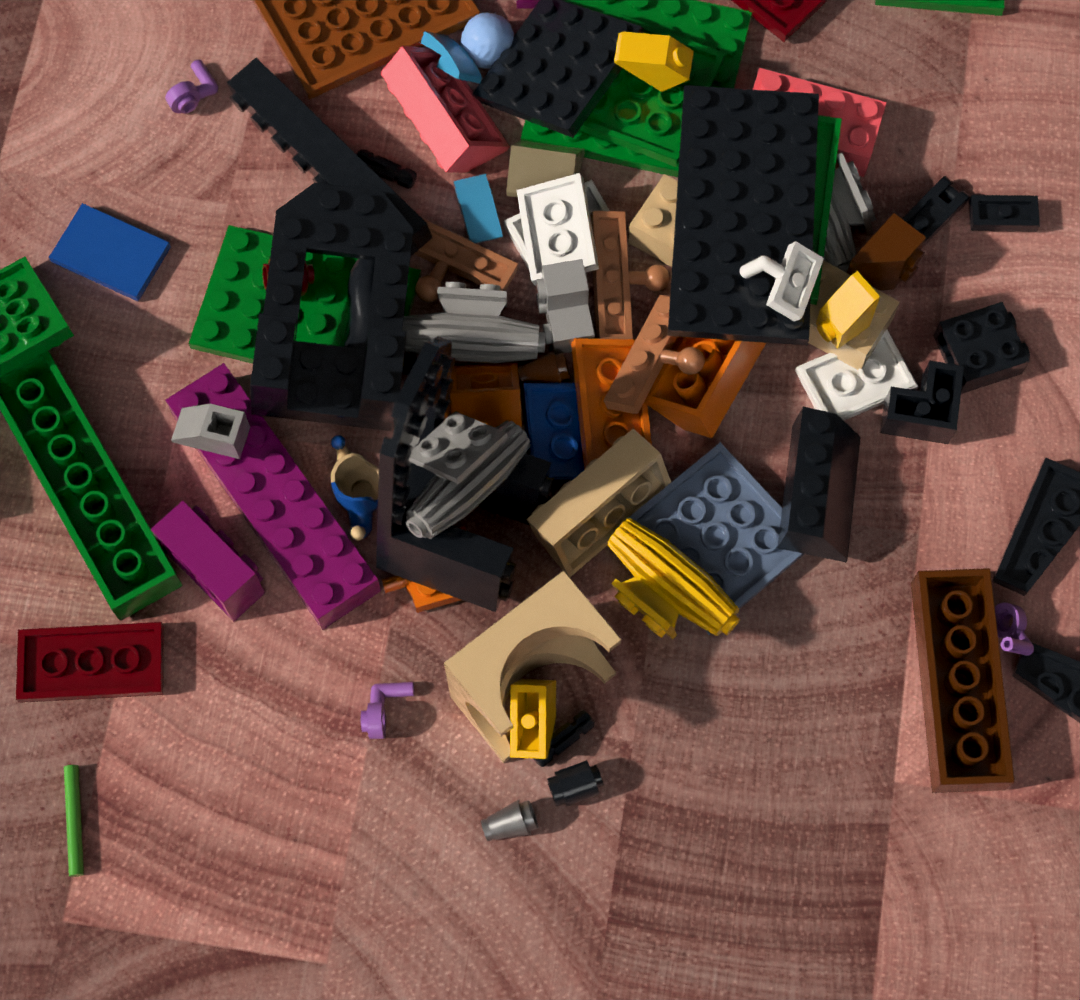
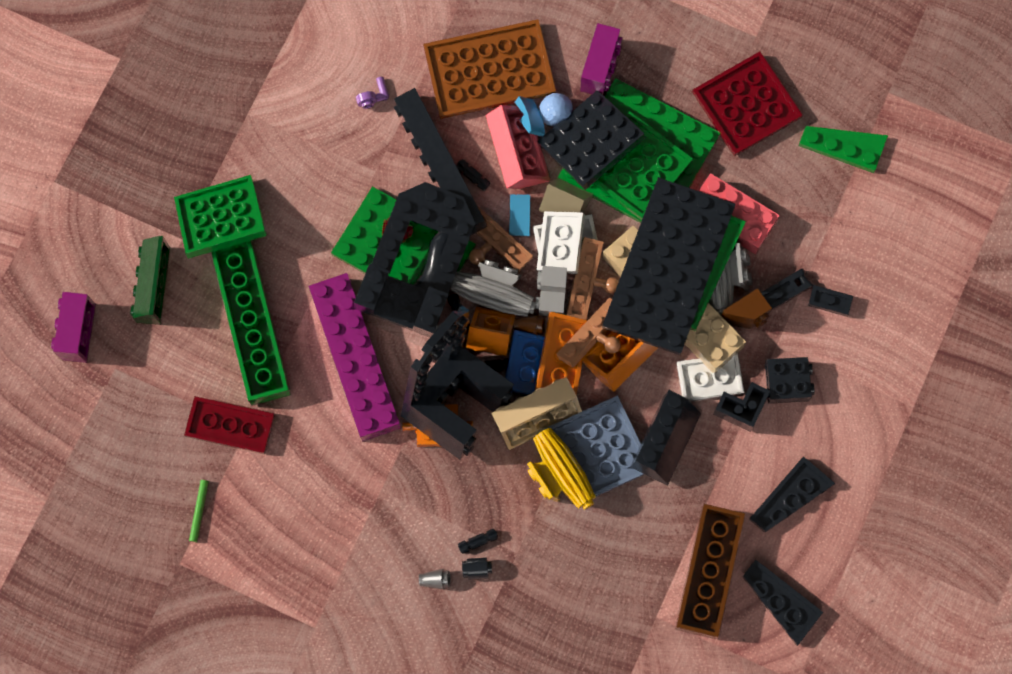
camera: 20 degrees right, 5 degrees up
blue tile [49,203,171,302] -> none
magenta brick [150,500,265,622] -> none
light grey slope [171,404,250,459] -> none
tan piece [331,435,379,541] -> none
medium lavender plate [361,682,414,739] -> none
light grey plate [406,411,530,539] -> none
tan piece [444,571,621,763] -> none
yellow slope [510,679,556,759] -> none
yellow slope [614,31,694,92] -> none
white plate [740,241,824,322] -> none
yellow slope [816,271,880,349] -> none
medium lavender plate [995,603,1034,656] -> none

